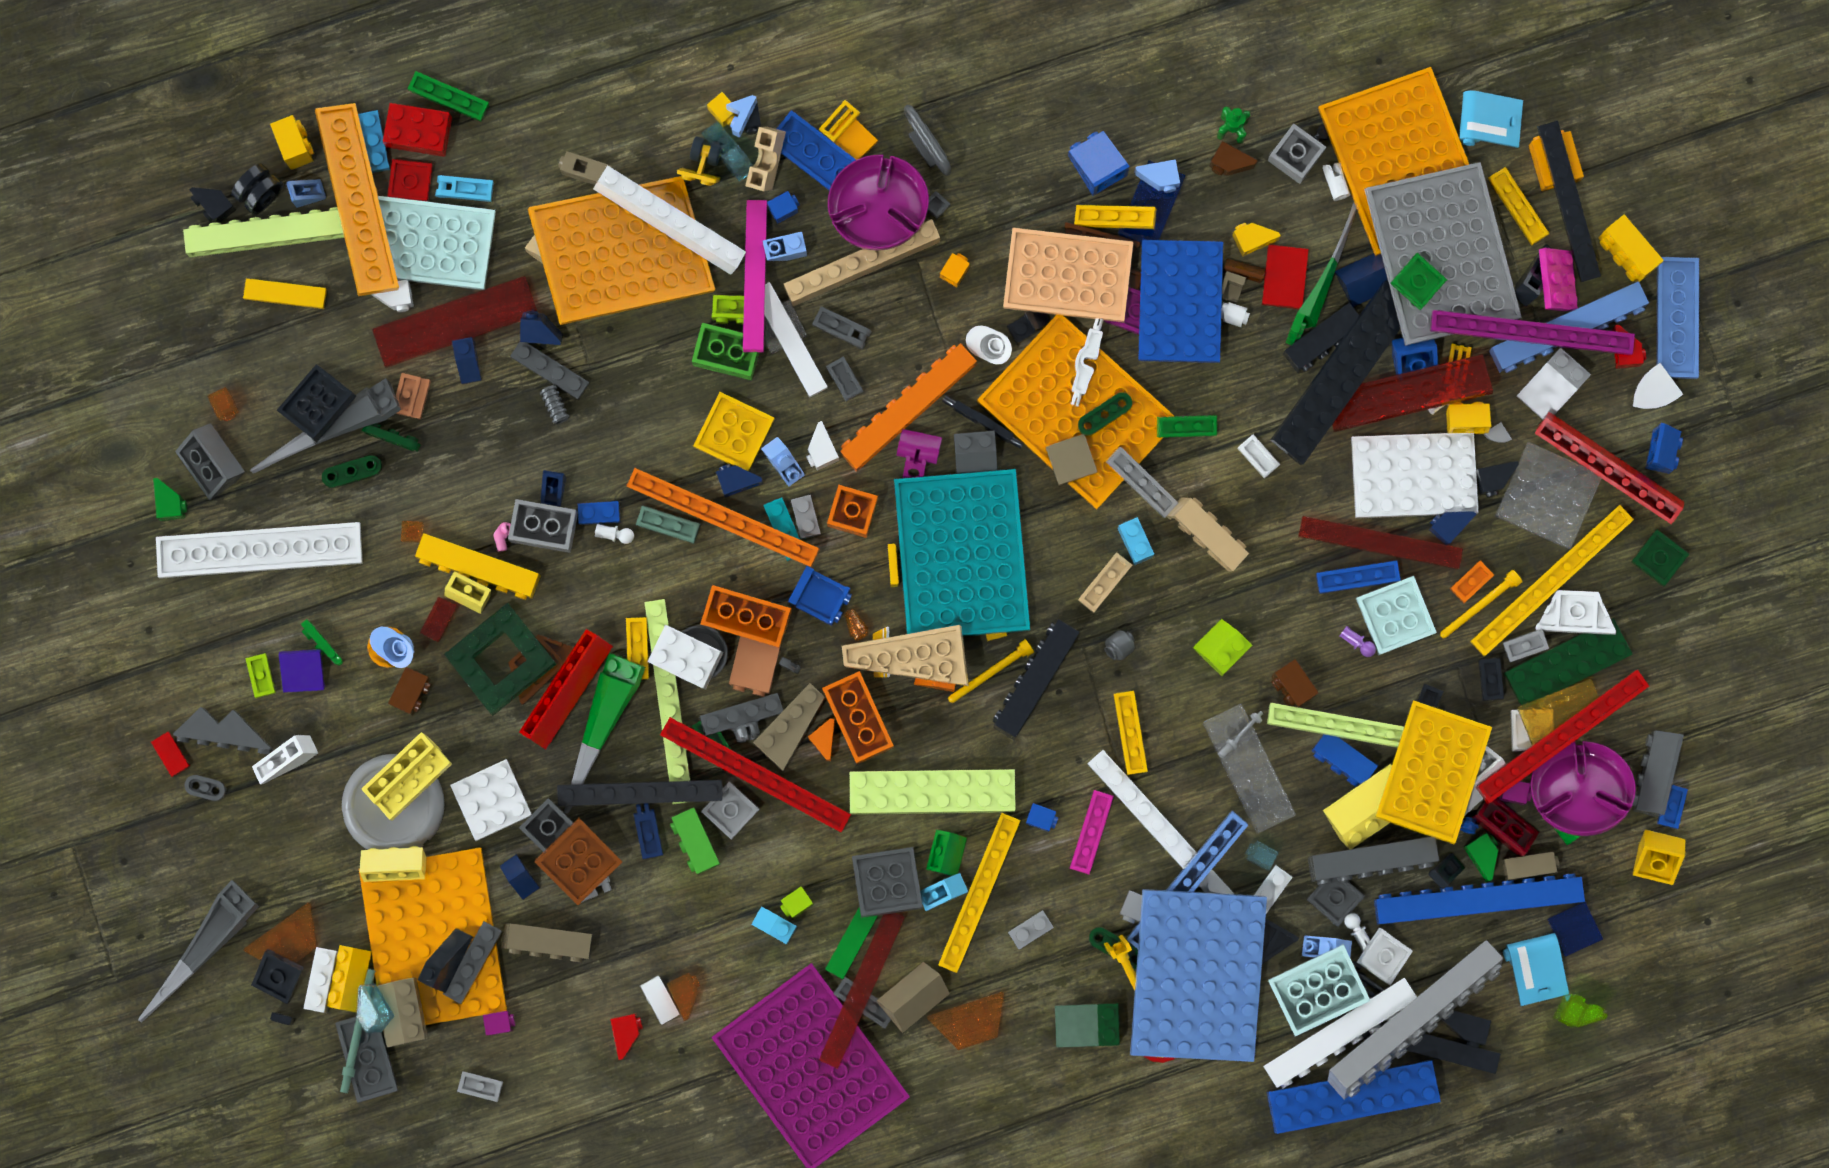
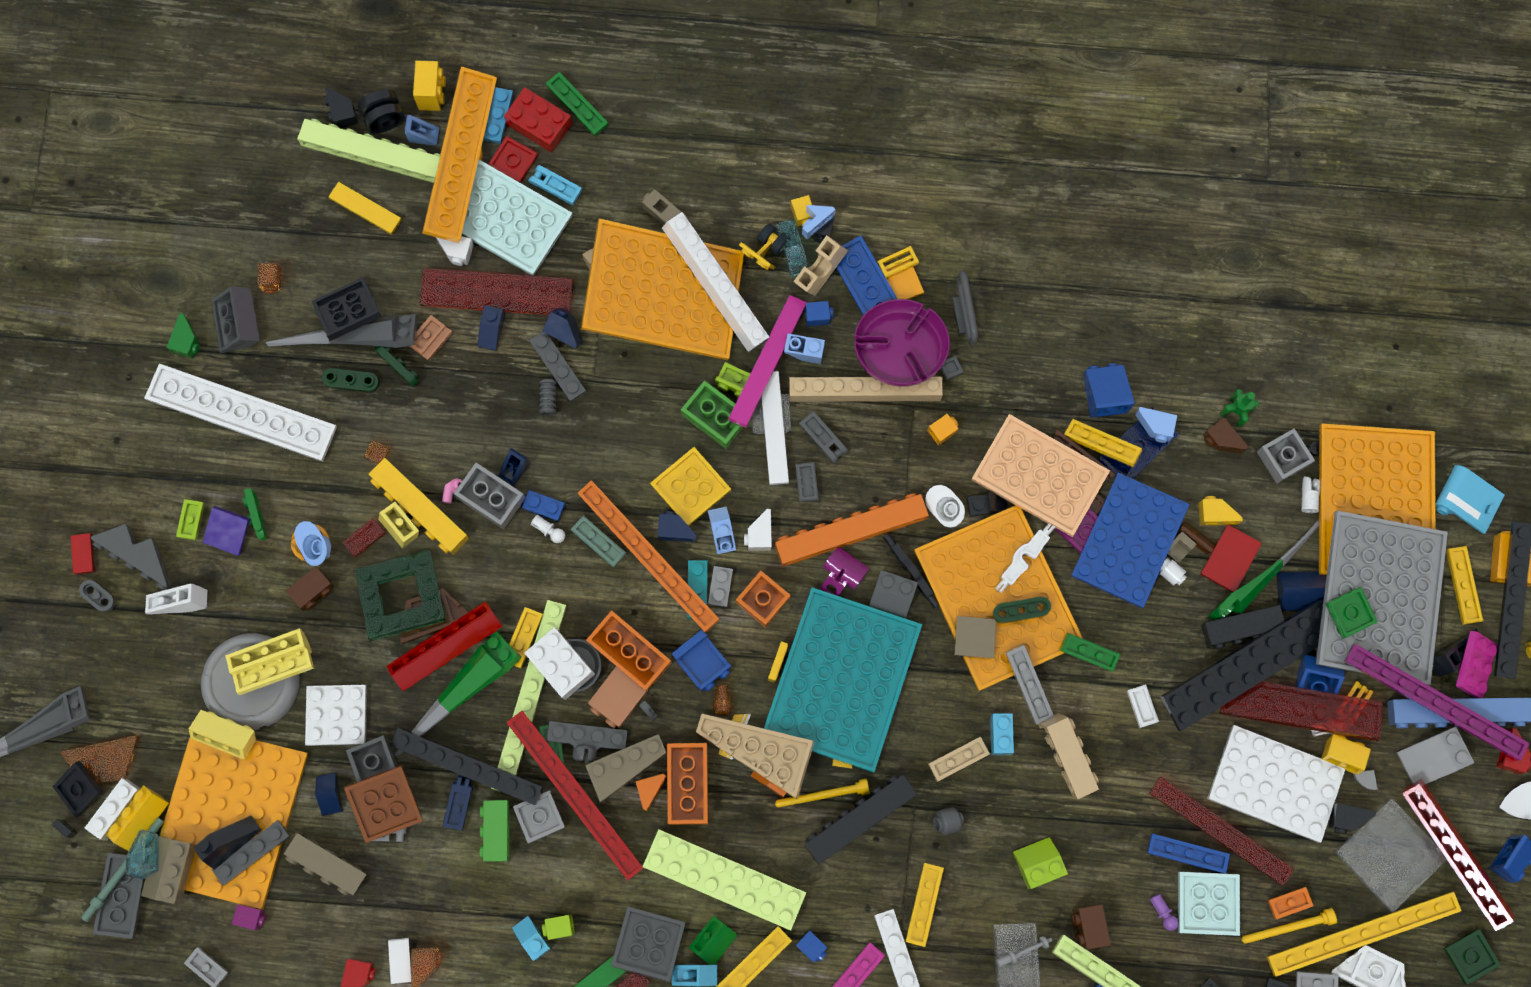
camera: 20 degrees right, 5 degrees down
dark blue slope [1429,511,1476,546] -> none

